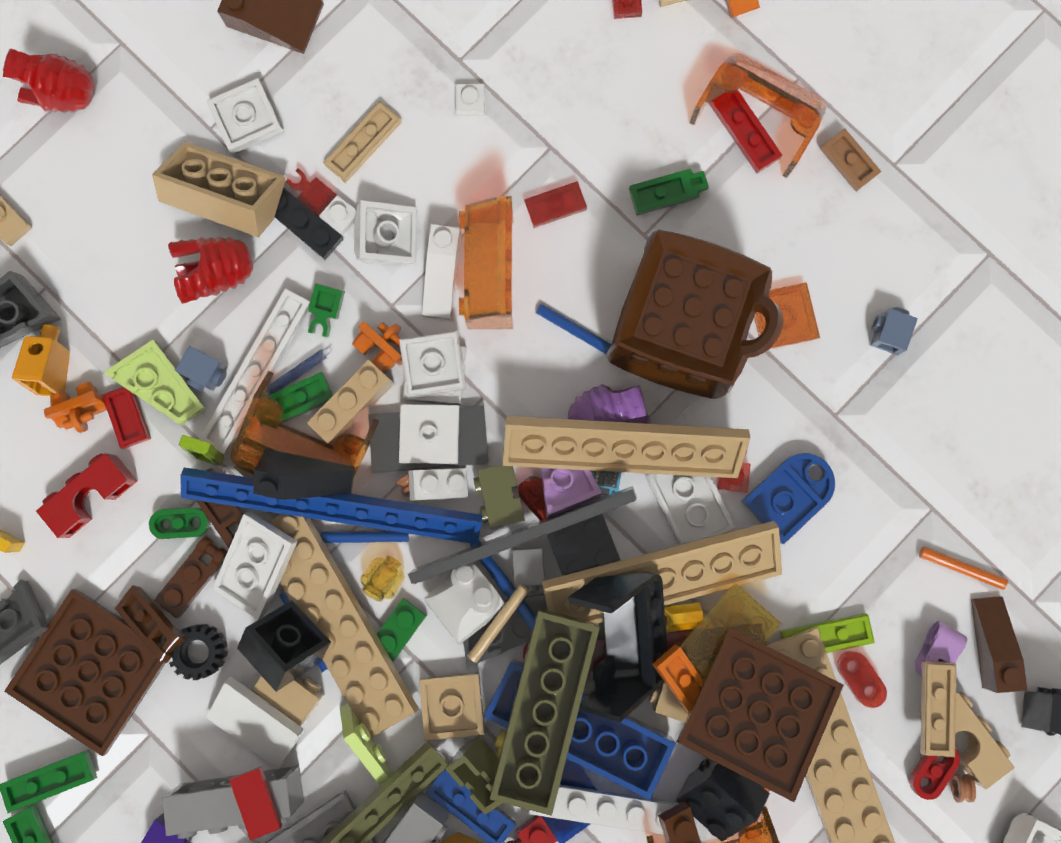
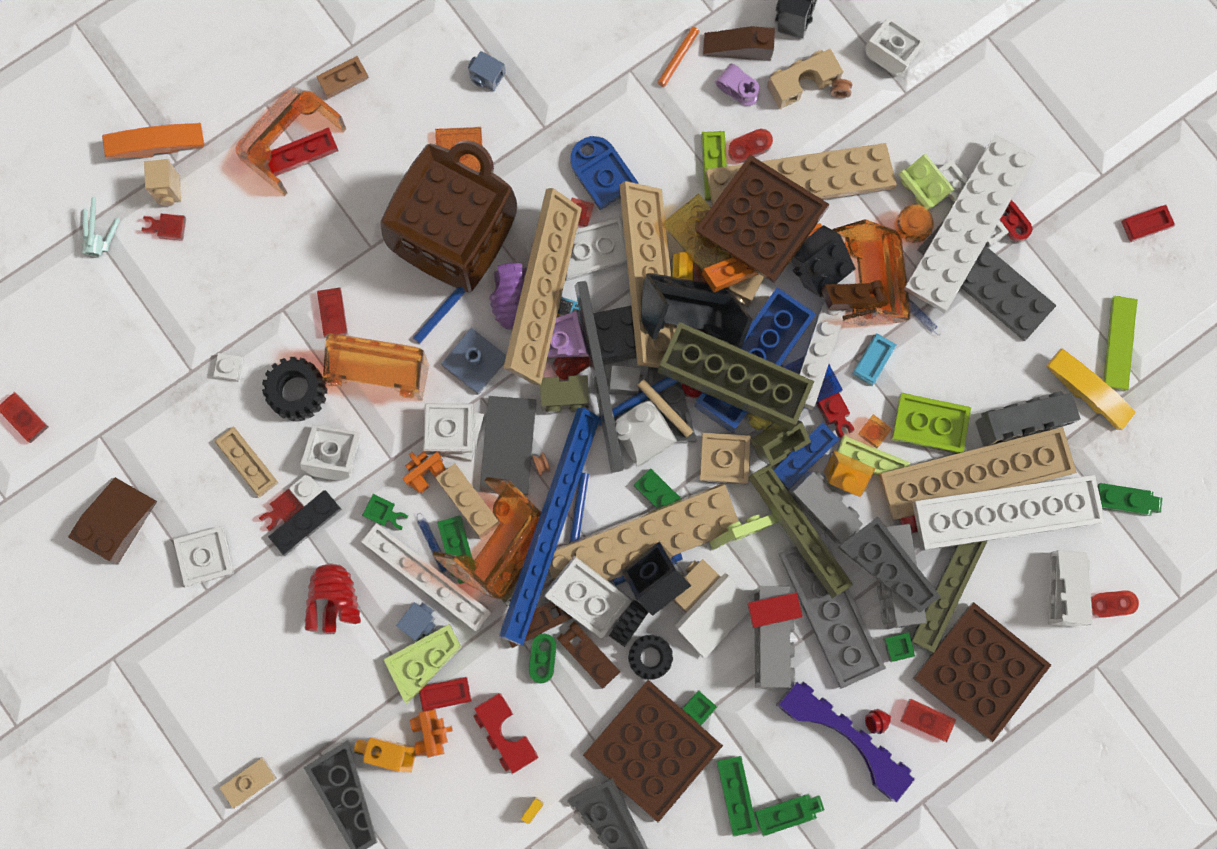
camera: 90 degrees left, 5 degrees down
red hair [3,49,94,113] -> none
reddish brown plate [115,585,186,663] -> none
tan slope [152,141,285,238] -> none
lime tile [179,435,225,466] -> none
black slope [253,448,355,500] -> none
clear yellow head [360,556,405,602] -> none
white plate [399,404,460,464] -> none
white plate [408,468,468,501] -> none
white slope [422,224,462,320] -> none
green hinge [629,169,709,216] -> none
red plate [909,748,960,800] -> none
tan tile [920,661,956,757] -> none
none -> black tyre [262,357,327,421]
none -> sand blue tile [441,328,506,395]
none -> black tyre [609,599,649,647]
none -> green plate [682,690,717,726]

